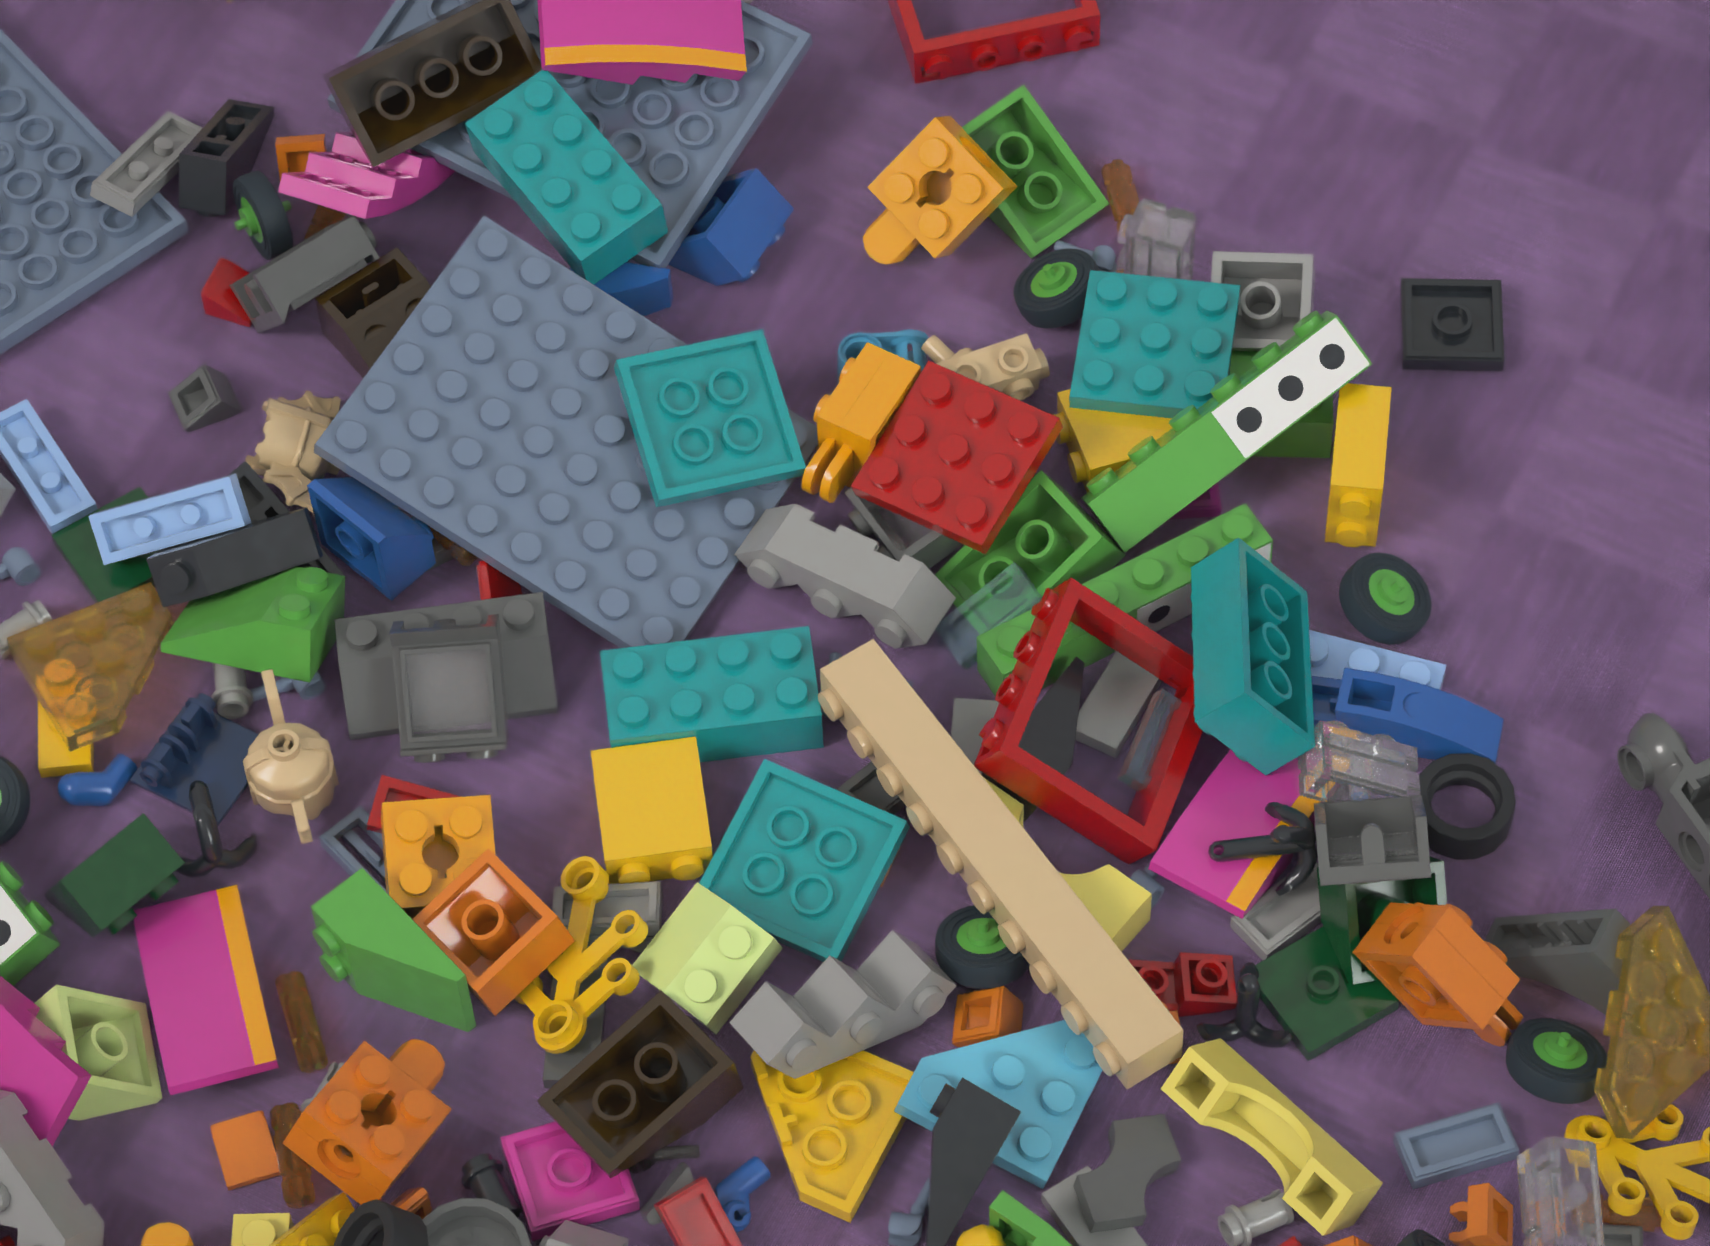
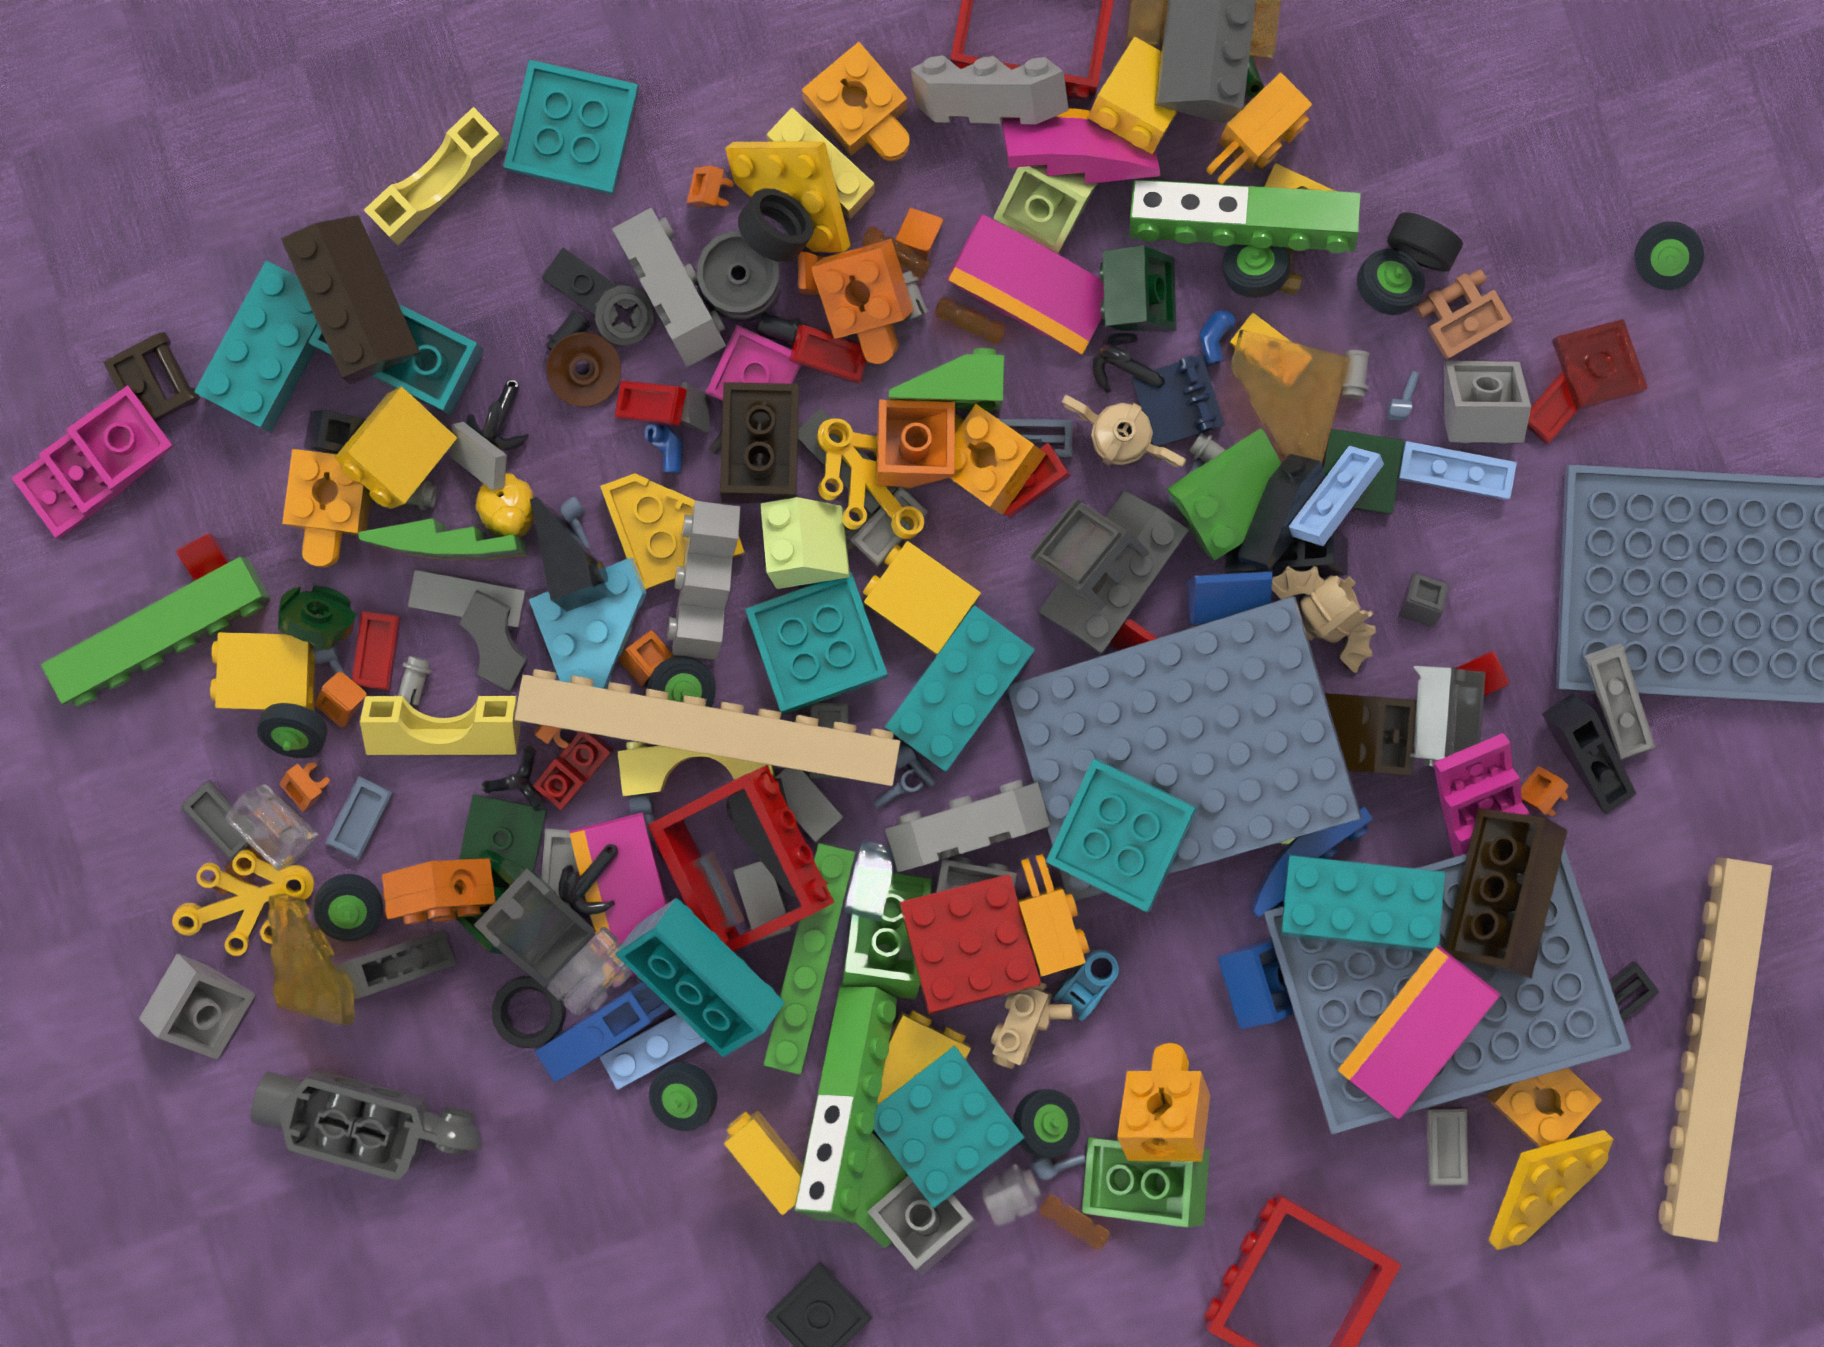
camera: 130 degrees right, 30 degrees up
black wheel [233,171,293,260] -> none
none -> red tile [789,324,867,384]

